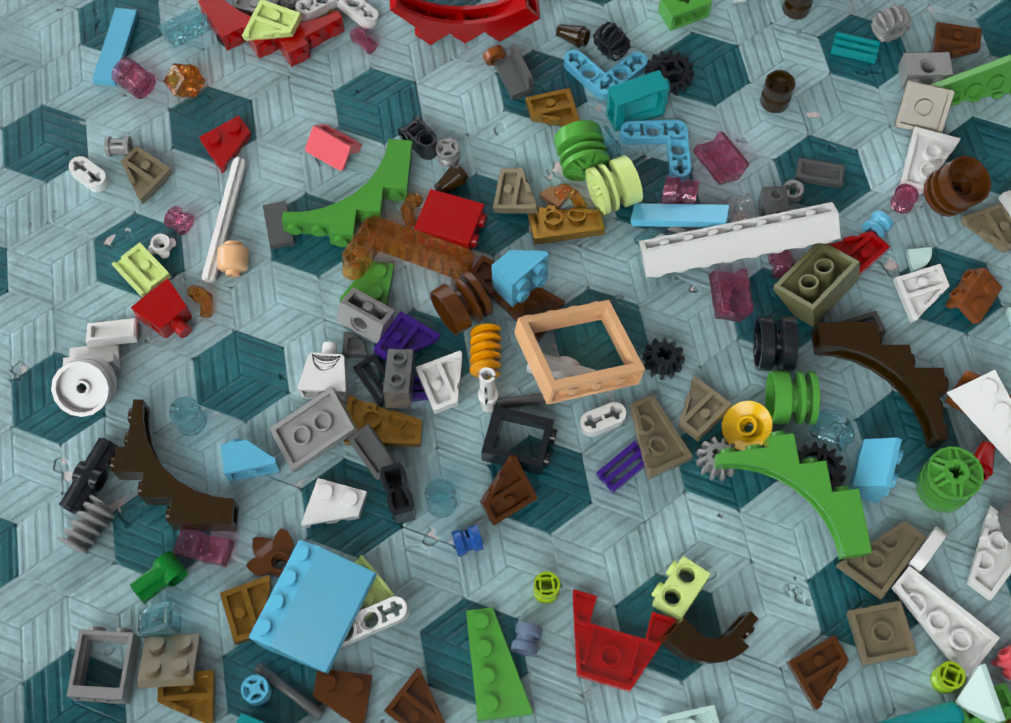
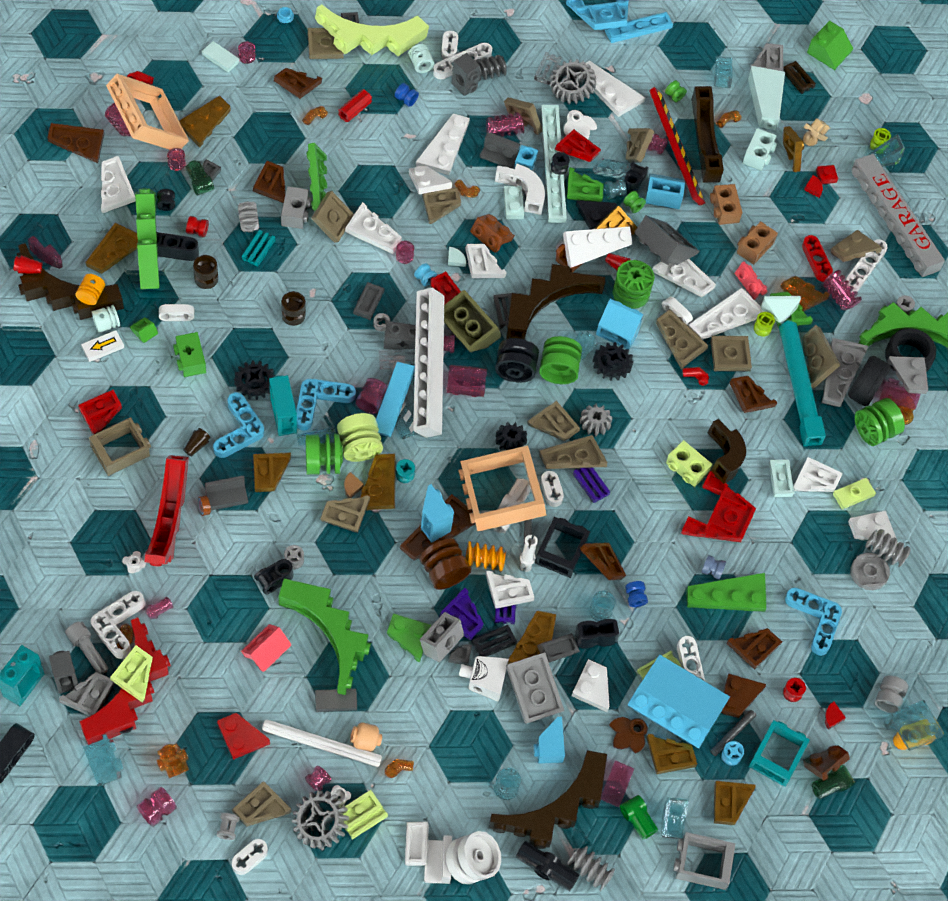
camera: 90 degrees left, 5 degrees down
medium azure tile [92,8,139,86] -> none
red torso [131,278,192,338] -> none
dark tan plate [137,633,202,688] -> none
clear orange beam [342,216,474,280] -> none
dark grey brick [383,349,416,409] -> none
clear orange arm [401,193,423,228] -> none
red brick [414,189,488,256] -> none
dark brown cone [433,164,469,193] -> none
lime wheel [533,571,560,604] -> none
clear orange arm [554,183,587,209] -> none
black gear [593,22,631,62] -> none
clear pink bracket [693,131,749,185] -> none
bright green arch [713,431,872,560] -> none
yellow dish [722,401,773,451] -> none
reddish brown wheel [924,156,991,217] -> none
none -> light grey gear [292,790,350,849]
none -> teal wheel [396,459,415,483]
none -> red arm [683,367,709,386]

